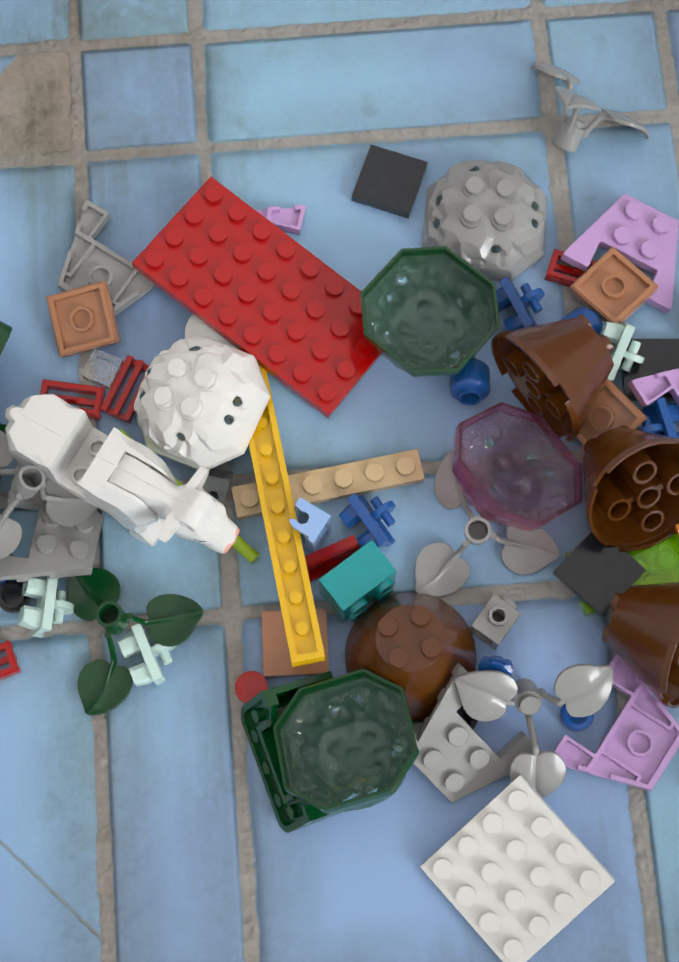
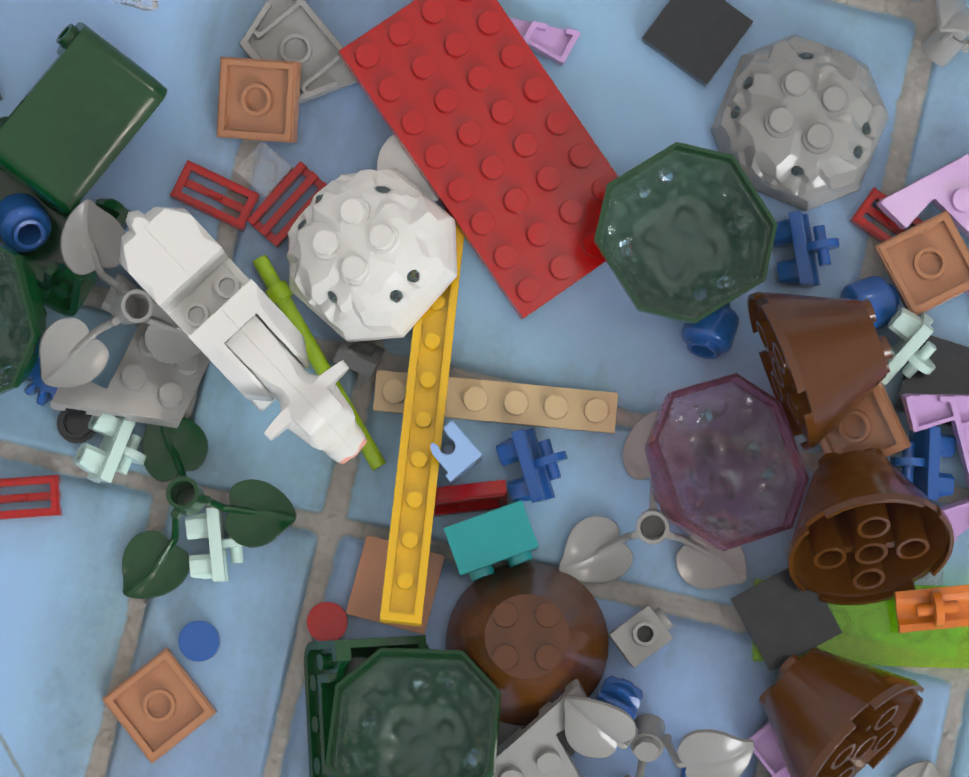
camera: 15 degrees right, 10 degrees up
none -> nougat tile [102,648,218,763]
none -> blue tile [178,621,221,662]

